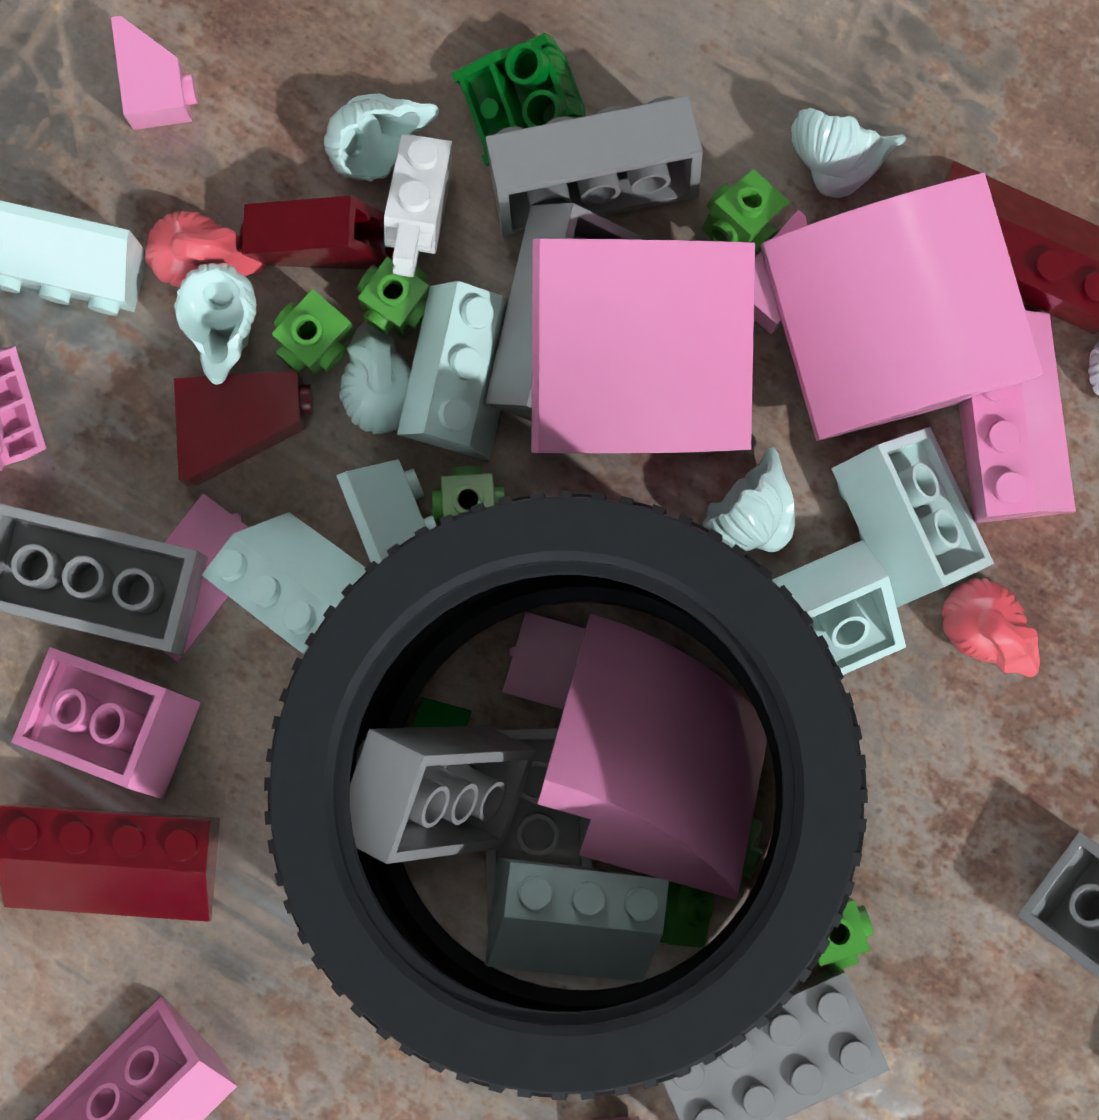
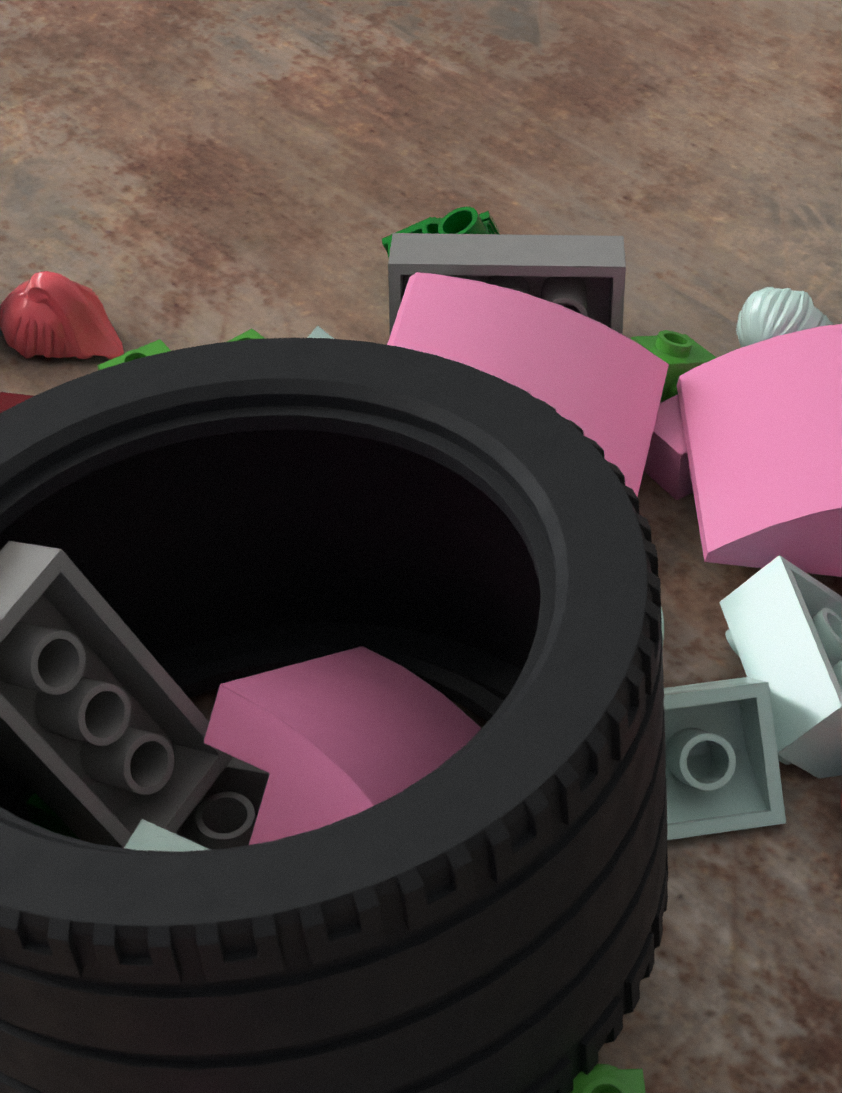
camera: 20 degrees right, 40 degrees down
bright pink slope [111,16,198,130] -> none
light aqua hair [174,263,257,385] -> none
dark red slope [240,195,394,270] -> none
light aqua hair [324,93,439,181] -> none
white hinge [384,133,452,277] -> none

